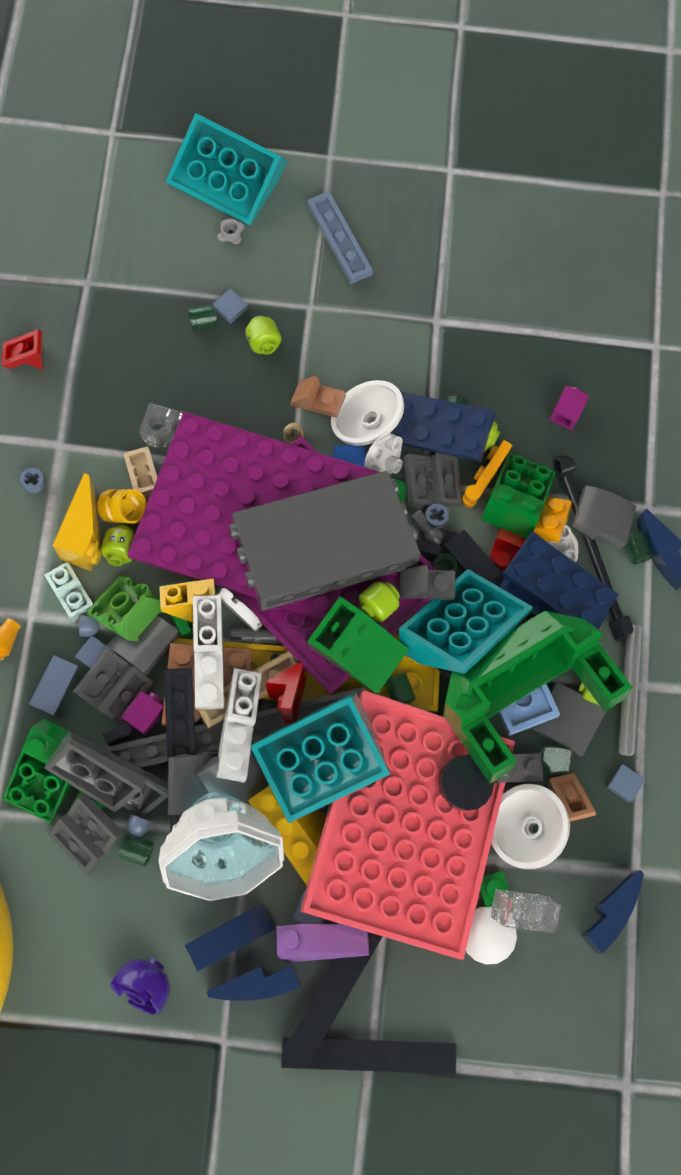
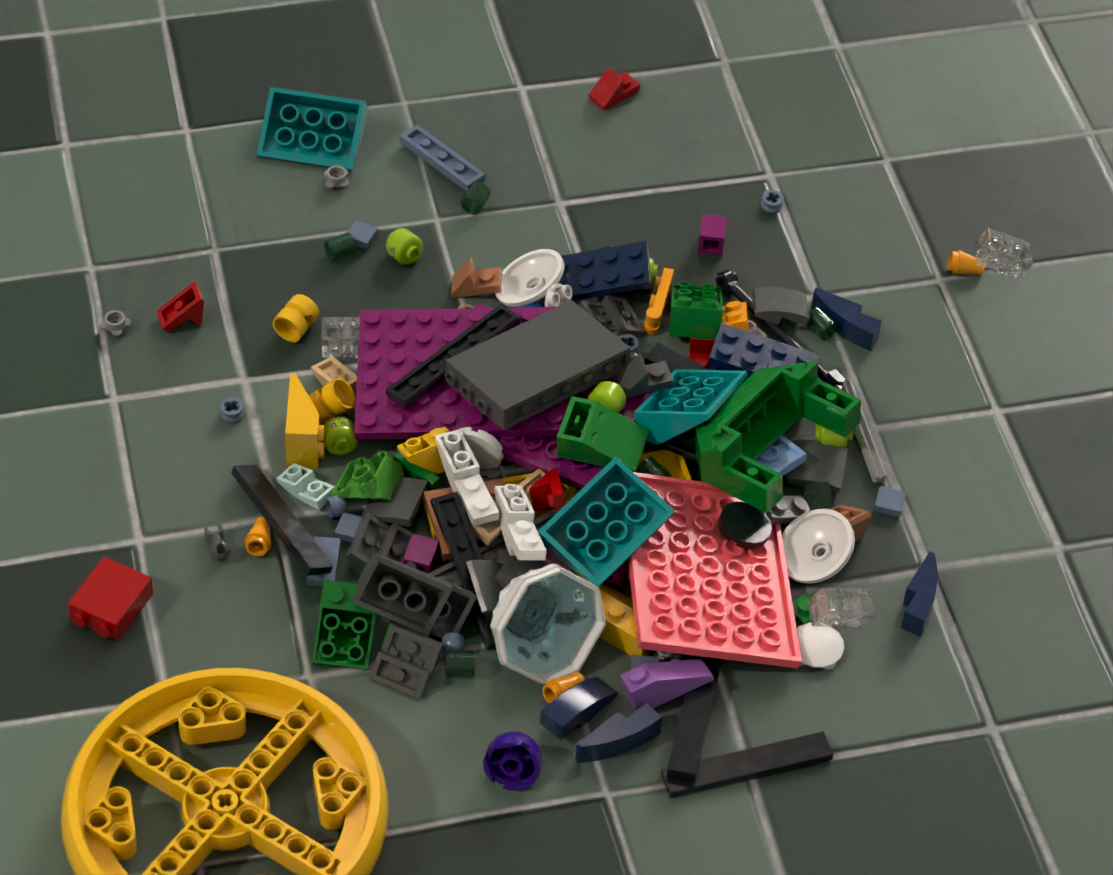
camera: 15 degrees left, 25 degrees down
none -> black tile [231,465,333,575]
none -> yellow wheel [272,294,320,343]
none -> black tile [386,304,520,410]
none -> clear green beam [461,182,491,215]
none -> light orange cone [542,672,585,703]
none -> red slope [589,68,640,110]
none -> sand blue bush [761,190,784,213]

